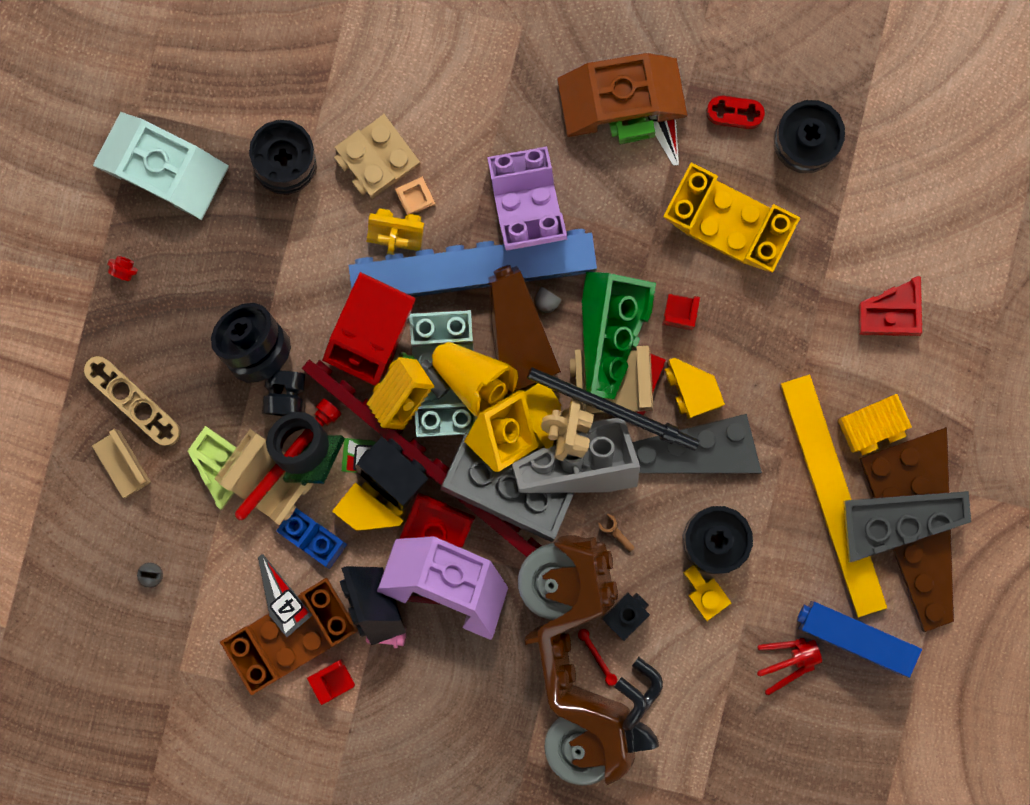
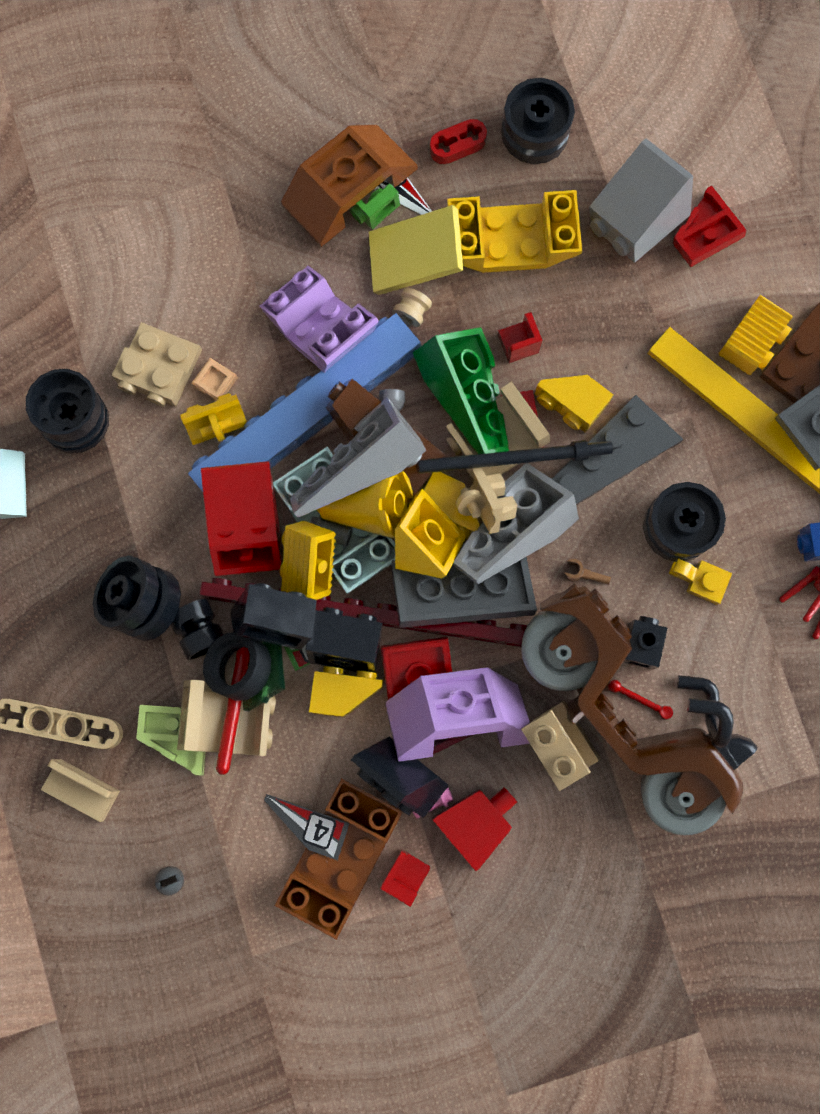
camera: 30 degrees left, 5 degrees down
blue slope [276,508,348,569] -> none
none -> black slope [230,583,317,650]
none -> light grey wedge [290,398,426,517]
none -> light yellow tile [369,205,463,295]
none -> tan wheel [392,288,432,327]
none -> red torso [432,787,518,871]
none -> tan panel [521,701,601,791]
none -> light grey slope [589,138,693,263]

